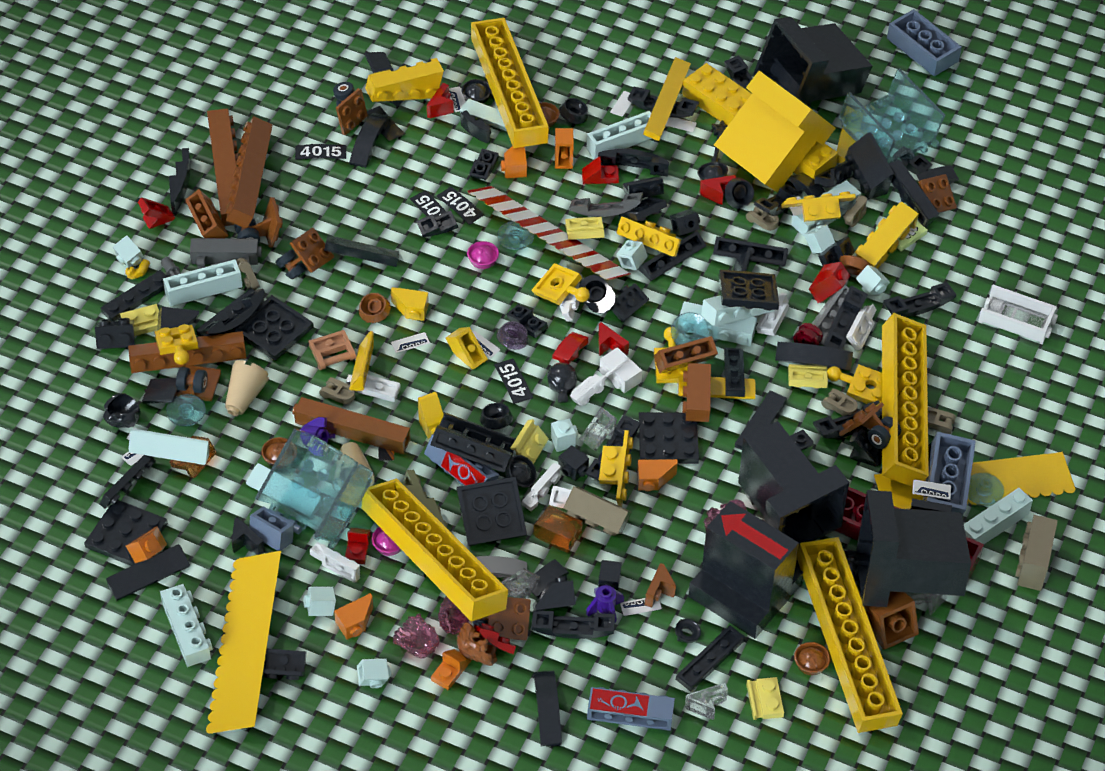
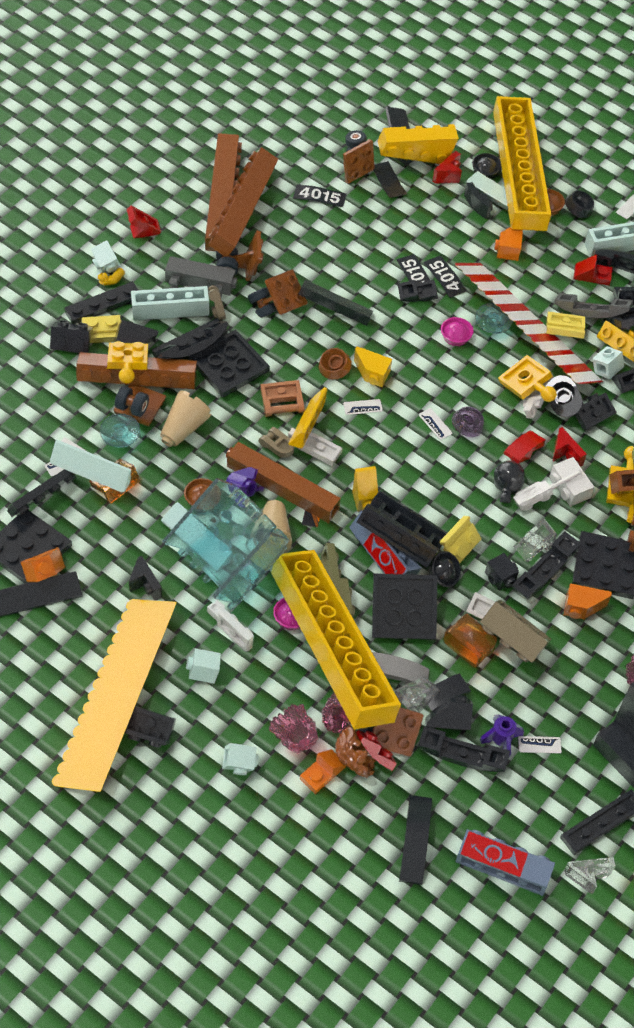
camera: 10 degrees right, 5 degrees up
black hair [103,393,141,428] -> none
black piece [142,378,180,404] -> none
light aqua brick [160,584,213,667] -> none
dark grey axle [161,257,181,277] -> none
black slope [169,148,191,214] -> none
dark orange brick [185,189,229,239] -> none
sand blue brick [249,506,302,551] -> none
orange slope [334,593,373,640] -> none
red slope [345,528,371,565] -> none
black slope [349,113,390,168] -> none
yellow slope [445,327,488,369] -> none
white sticker [449,87,466,112] -> none
black slope [469,148,499,181] -> none
black hat [479,403,513,429] -> none
black sticker [494,358,533,404] -> none
black slope [506,304,548,339] -> none
white hinge [521,462,561,511] -> none
light aqua brick [551,418,578,452] -> none
orange brick [555,128,574,169] -> none
black brick [598,560,622,591] -> none
yellow bracket [599,430,633,507] -> none
dark orange slope [644,563,676,608] -> none
black piece [675,619,701,643] -> none

